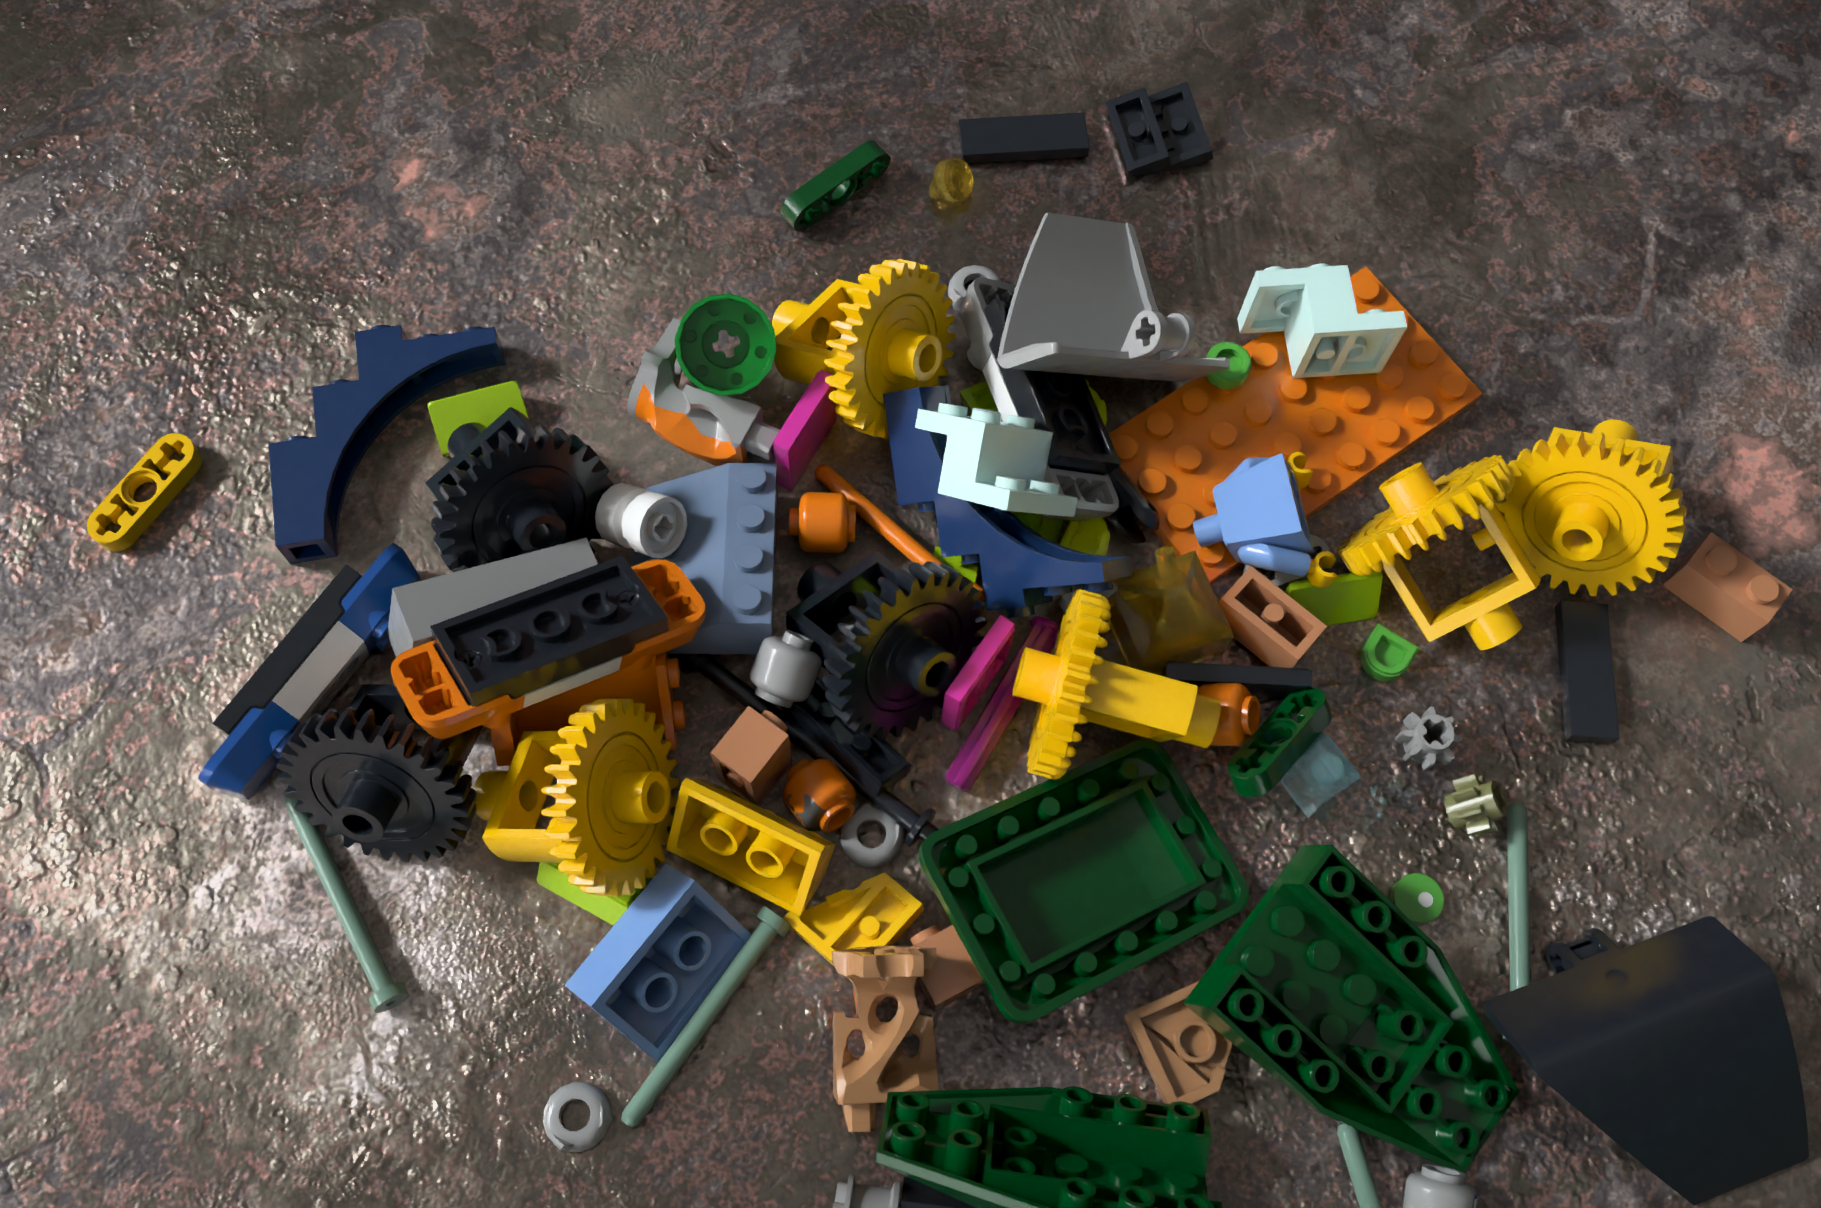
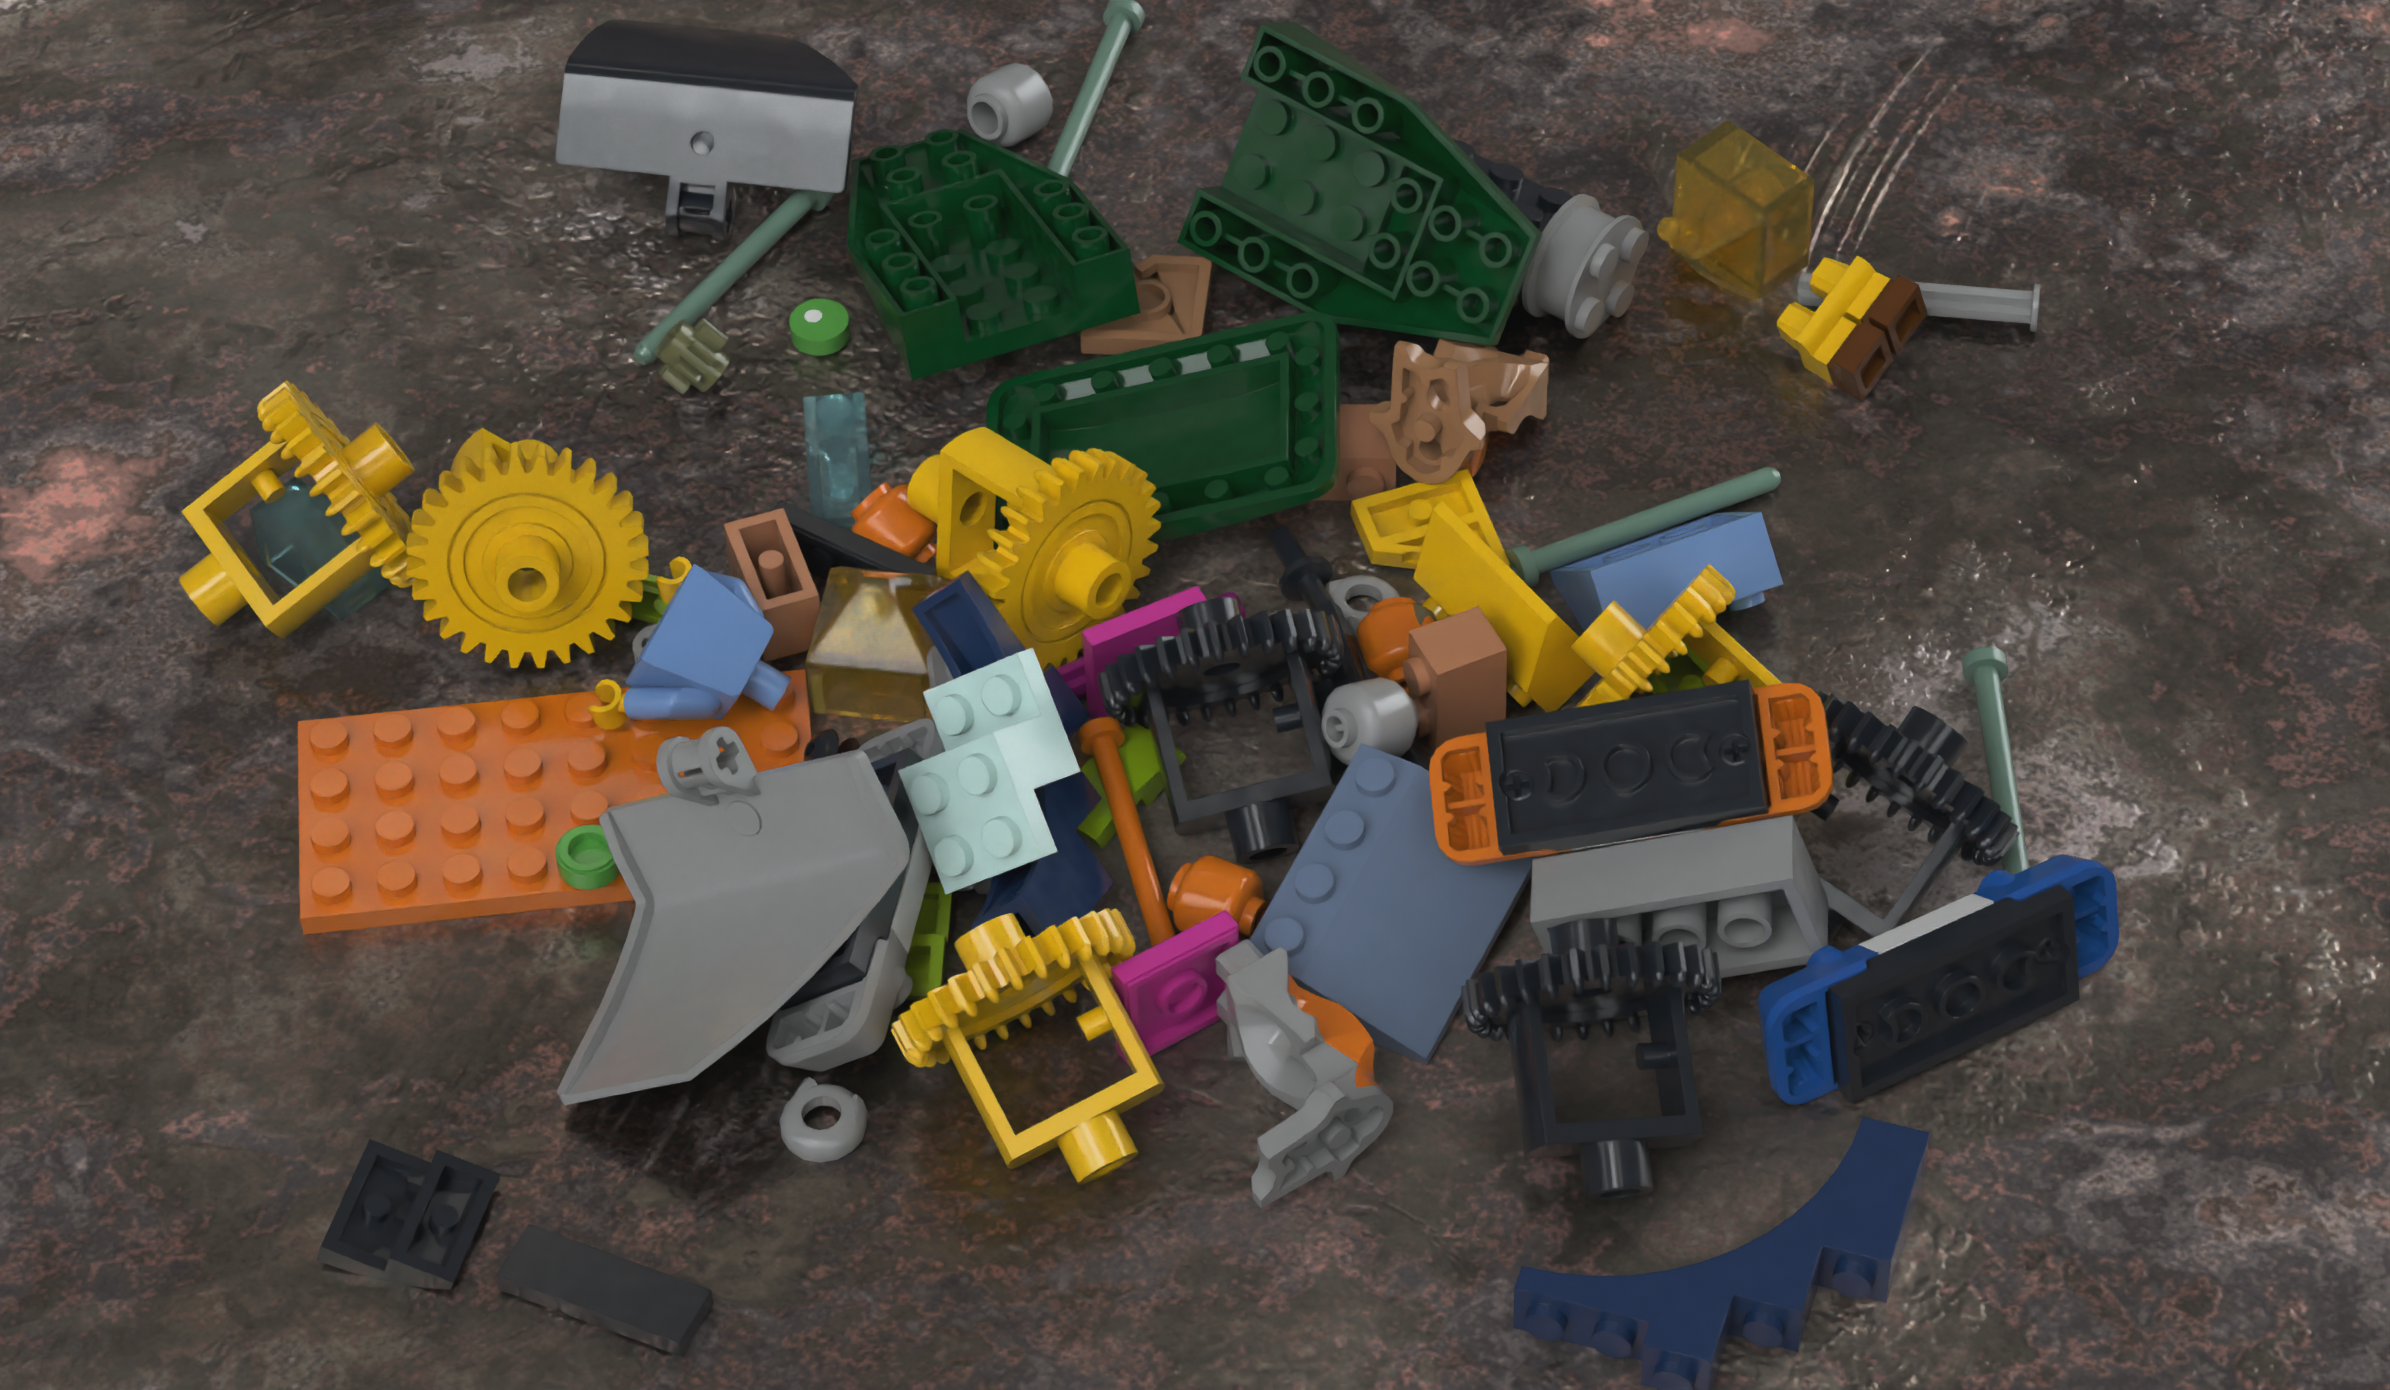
camera: 145 degrees left, 20 degrees down
yellow beam [87,433,202,552] -> none
lime slope [427,380,530,457] -> none
light grey piece [543,1082,613,1152] -> none
white wheel [595,483,687,558] -> none
green wheel [674,293,777,396] -> none
dark green beam [780,140,891,232] -> none
clear yellow tile [929,157,973,203] -> none
dark green beam [1227,688,1332,797] -> none
light aqua bracket [1237,263,1407,378] -> none
bright green tile [1360,623,1420,682] -> none
light grey gear [1395,707,1462,771] -> none
black tile [1555,601,1620,744] -> none
nougat brick [1662,532,1793,642] -> none

